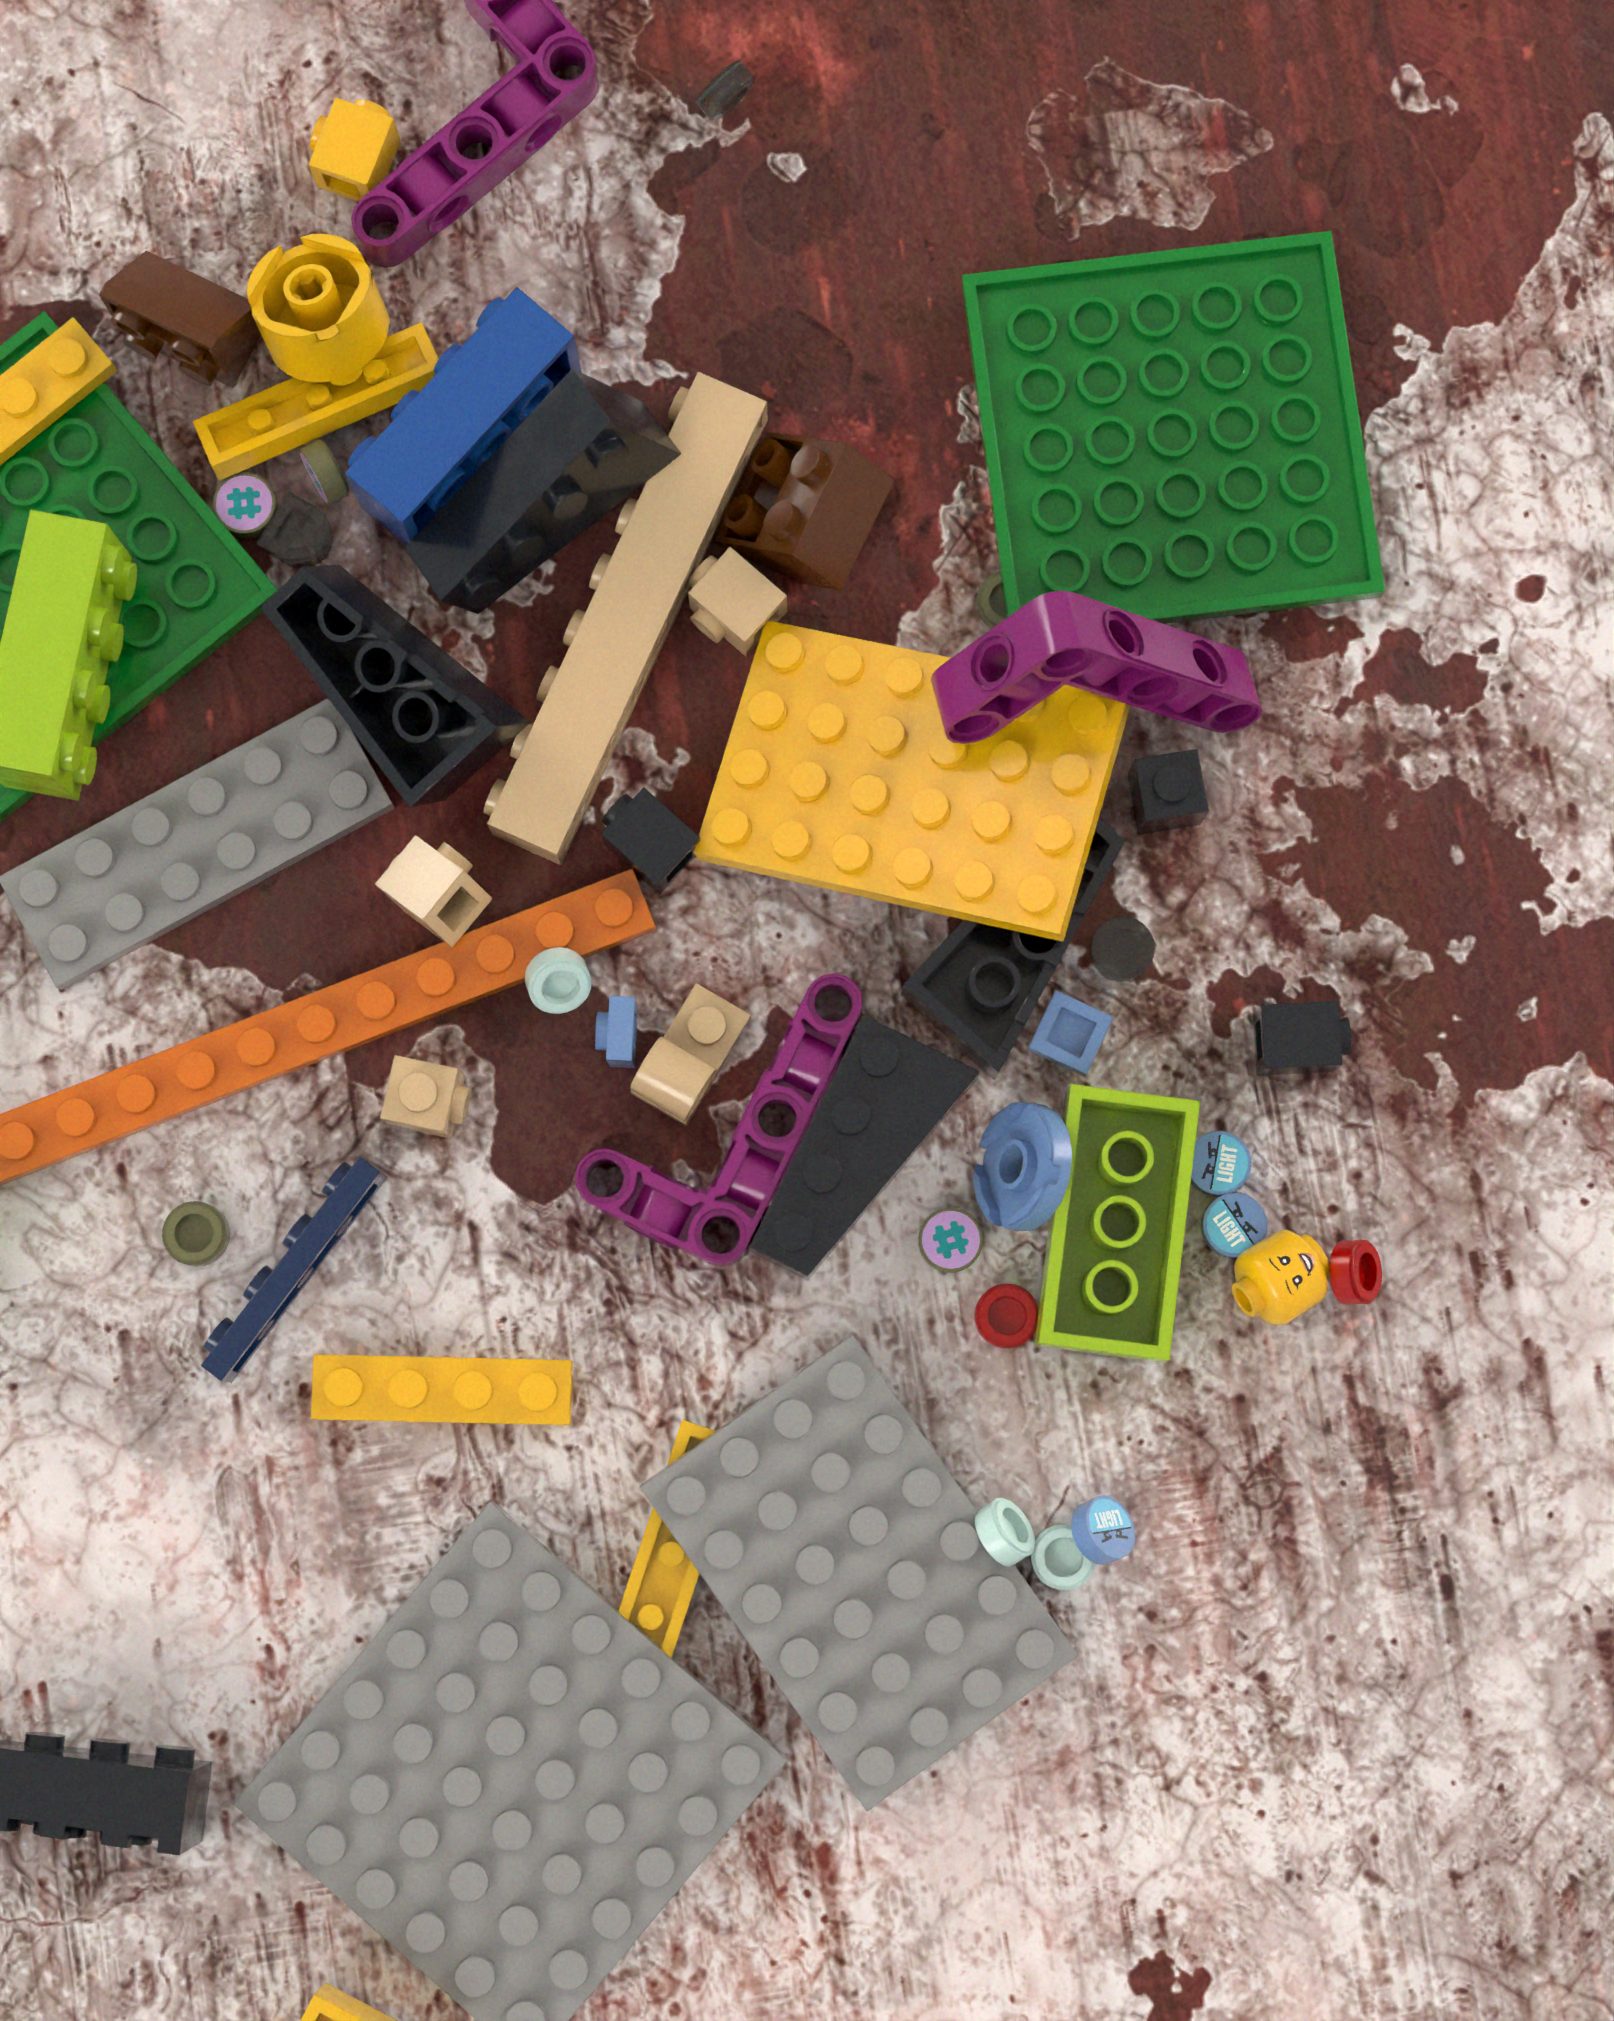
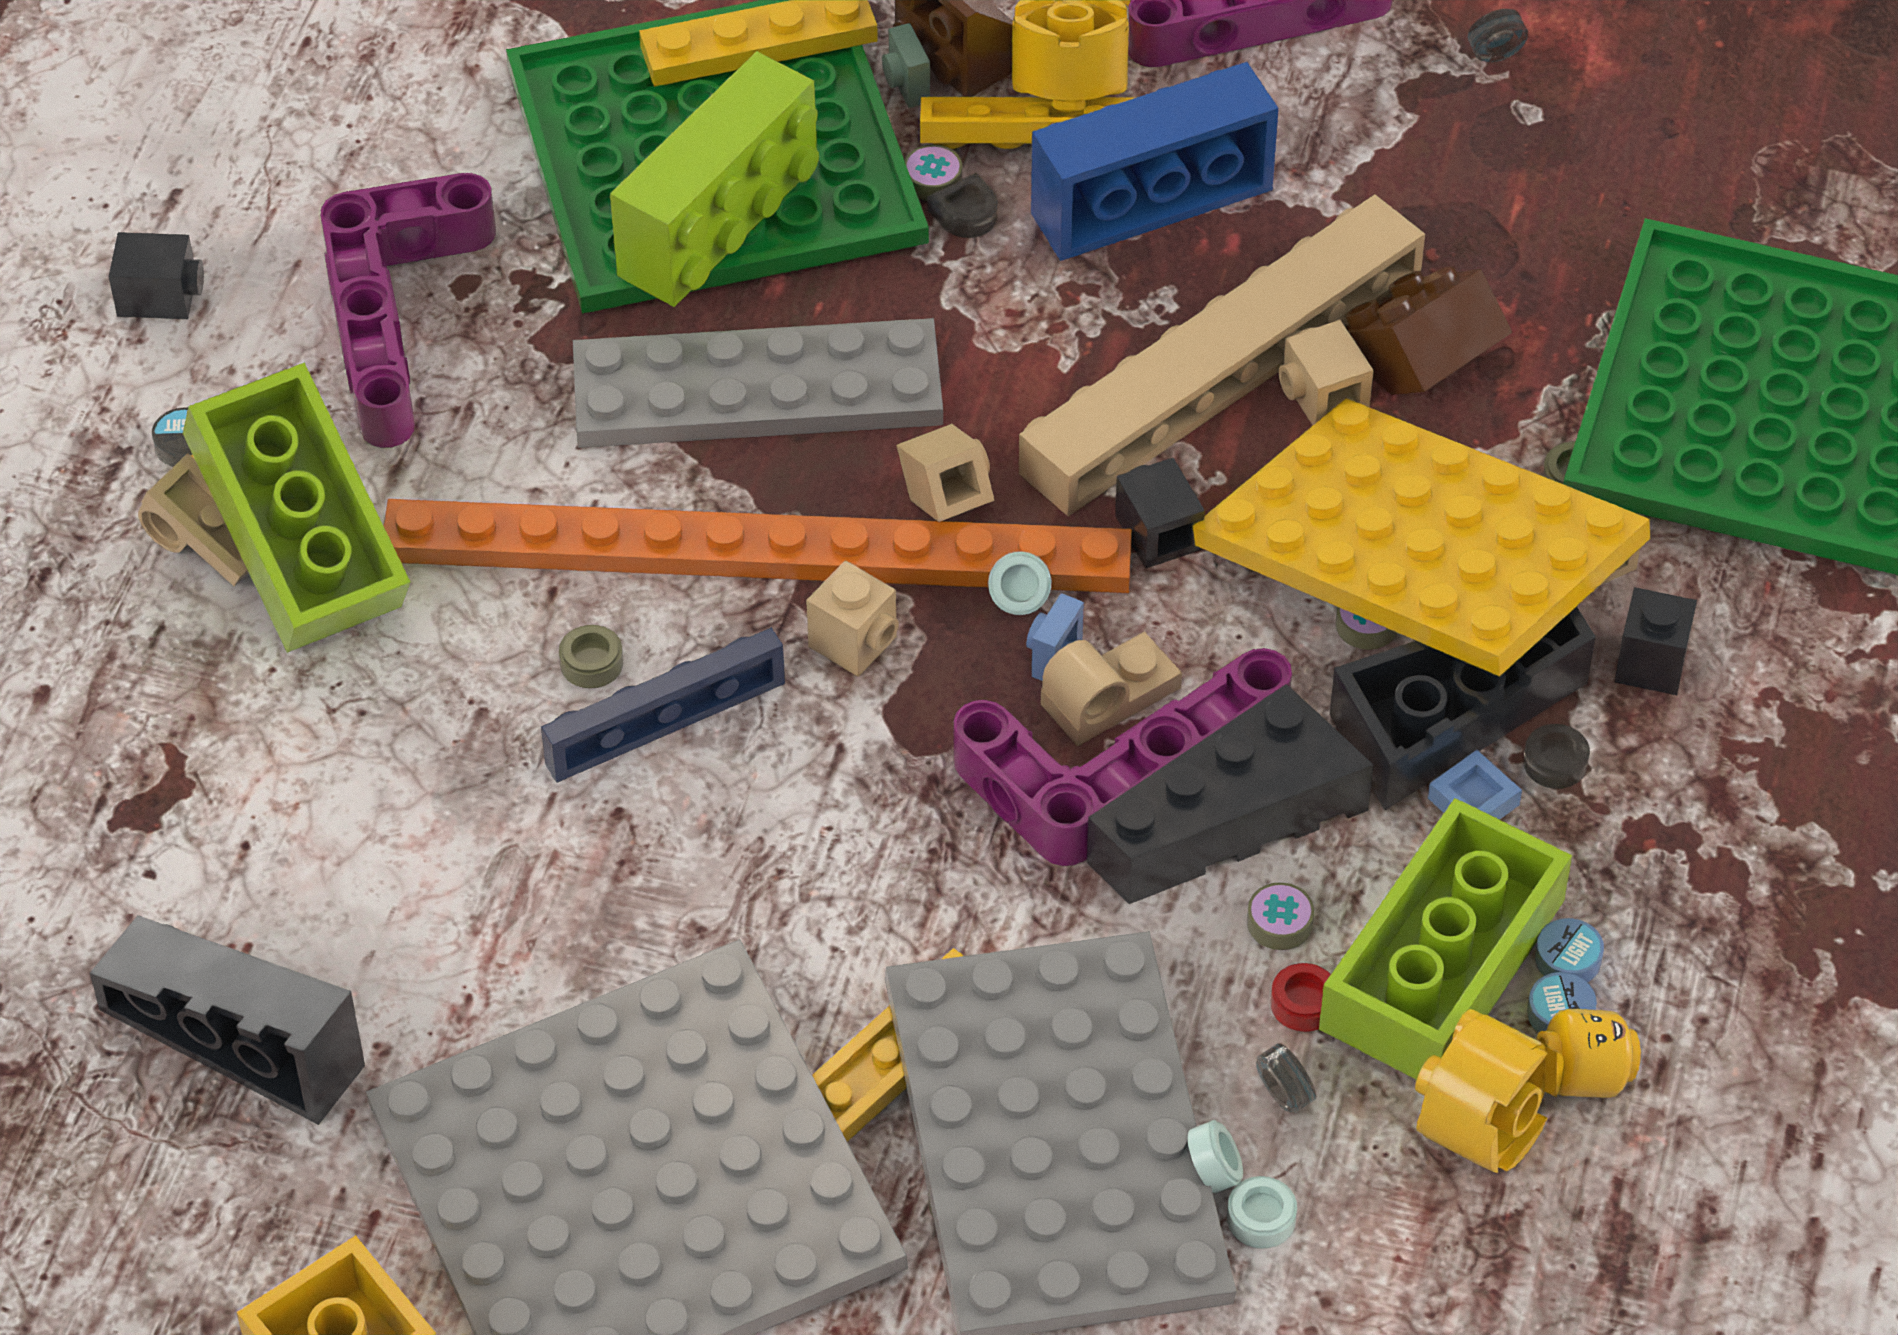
camera: 25 degrees right, 30 degrees down
black wedge [260,565,531,807] -> none
olive tile [299,439,350,506] -> none
yellow plate [311,1354,573,1425] -> none
black wedge [405,369,681,614] -> none
magenta beam [931,591,1262,744] -> none
medium blue tile [973,1102,1072,1232] -> none
medium blue tile [1071,1495,1135,1565] -> none
black brick [1253,1001,1351,1076] -> none
red tile [1329,1240,1382,1305] -> none
none -> sand green plate [882,23,930,108]
none -> clear smoke tile [1256,1043,1317,1113]
none -> yellow brick [1415,1009,1564,1173]

